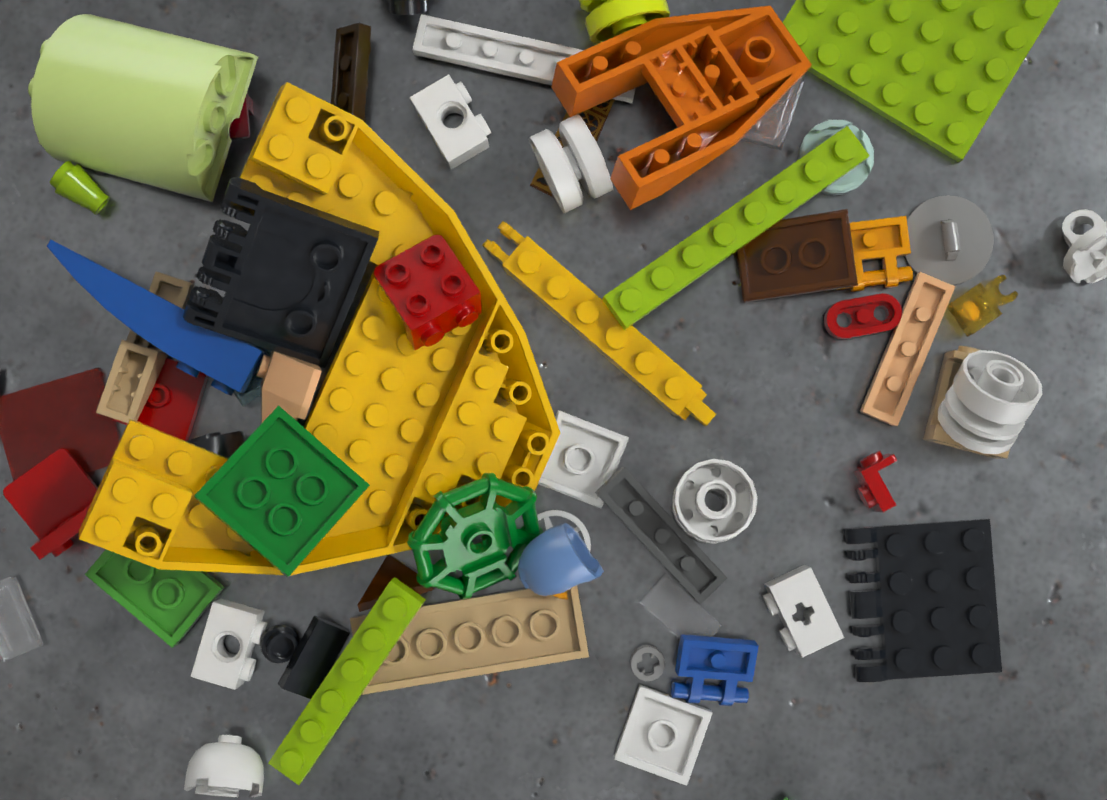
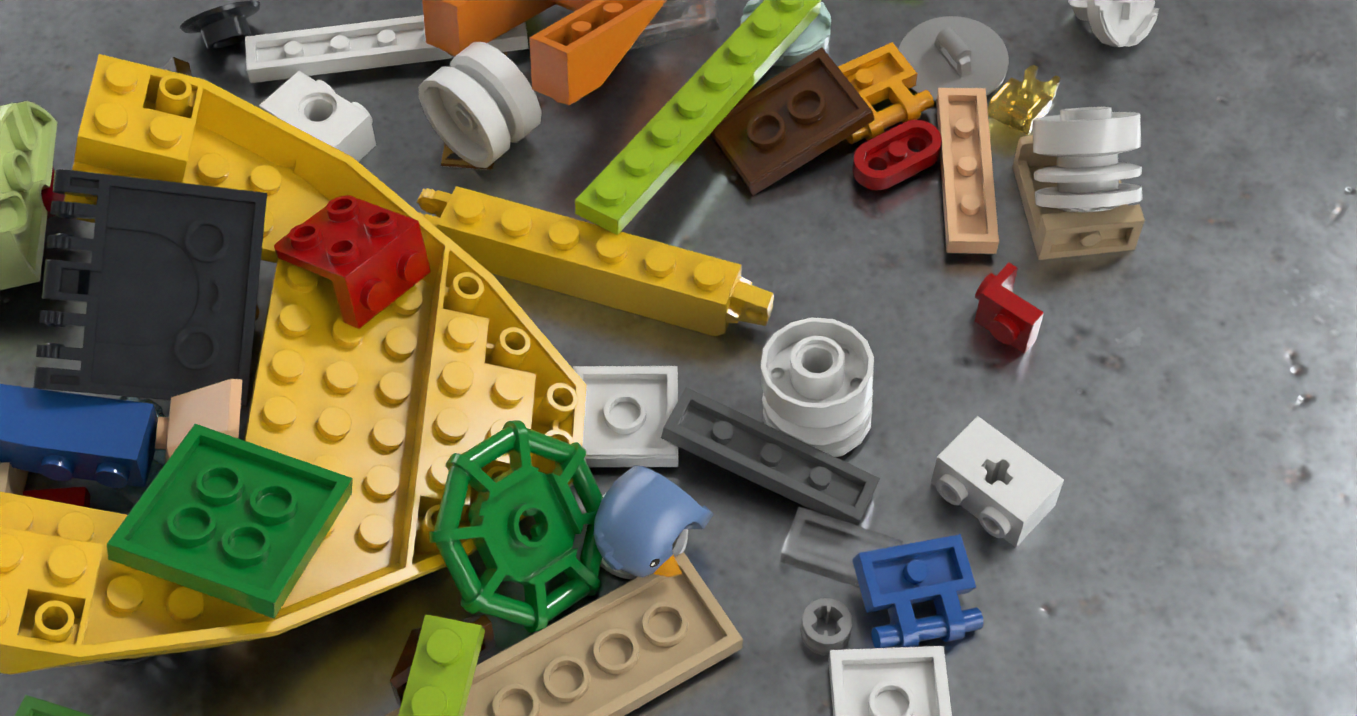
camera: 25 degrees left, 30 degrees down
black hinge [845,519,1002,682] -> none

